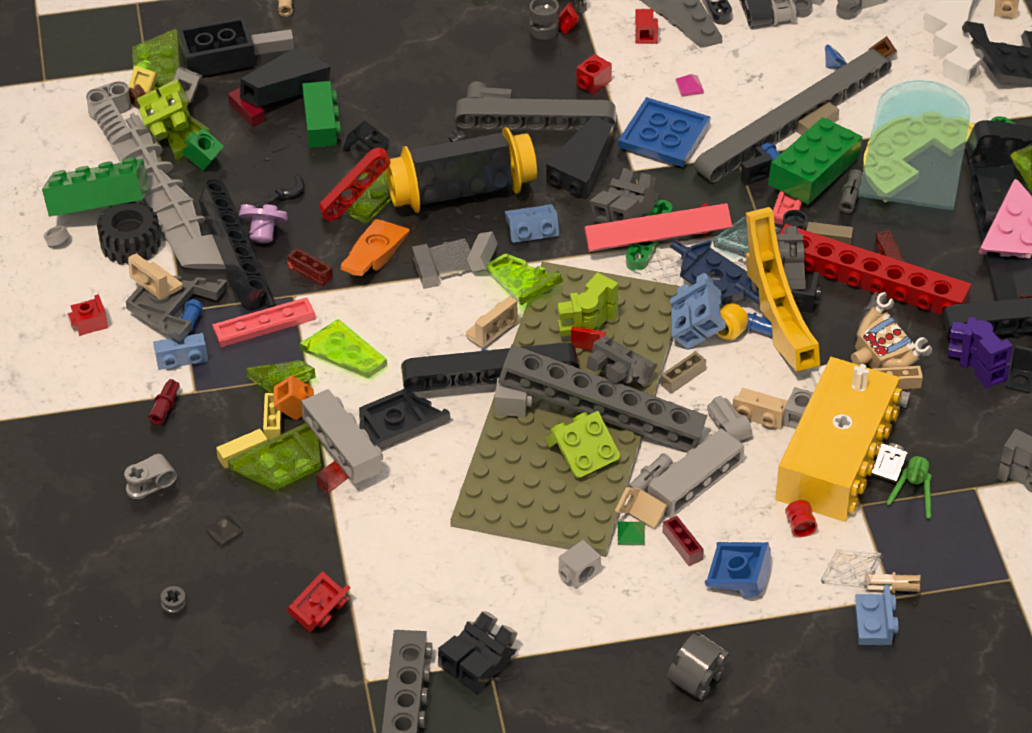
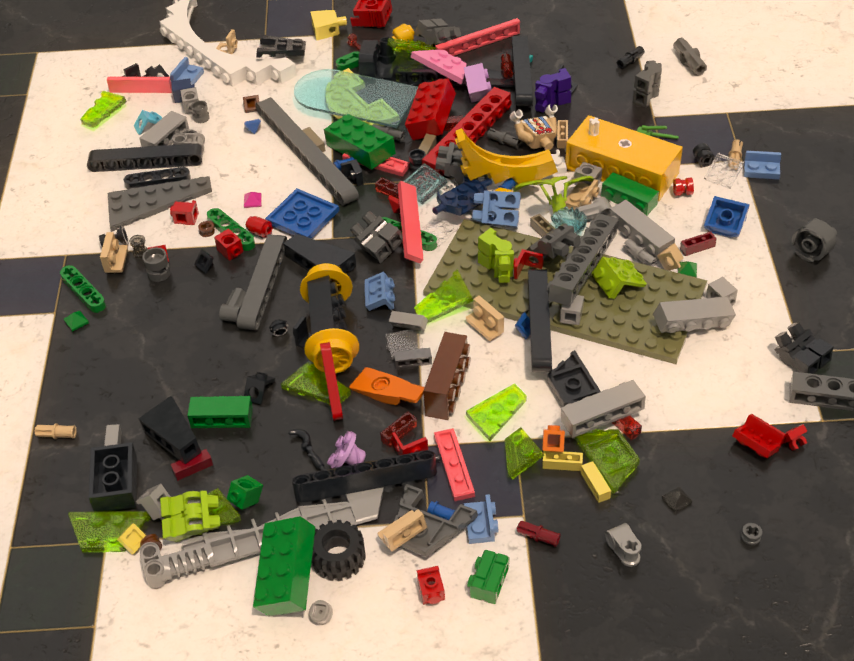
camera: 80 degrees left, 0 degrees up
none -> black slope [194,249,214,274]
none -> reddish brown bush [198,221,215,237]
none -> green beam [207,208,255,251]
none -> red brick [245,216,273,238]
none -> clear red piece [375,177,399,200]
none -> red bracket [392,432,428,455]
none -> red piece [405,78,456,140]
none -> reddish brown piece [423,331,471,420]
none -> lavender brick [464,63,491,103]
none -> green brick [467,550,510,604]
none -> lime plant [513,176,594,214]
none -> clear light blue hair [551,206,587,234]
none -> green brick [601,172,659,216]
none -> light grey brick [653,297,736,333]
none -> black wheel [693,143,715,167]
none -> red tile [782,424,807,450]

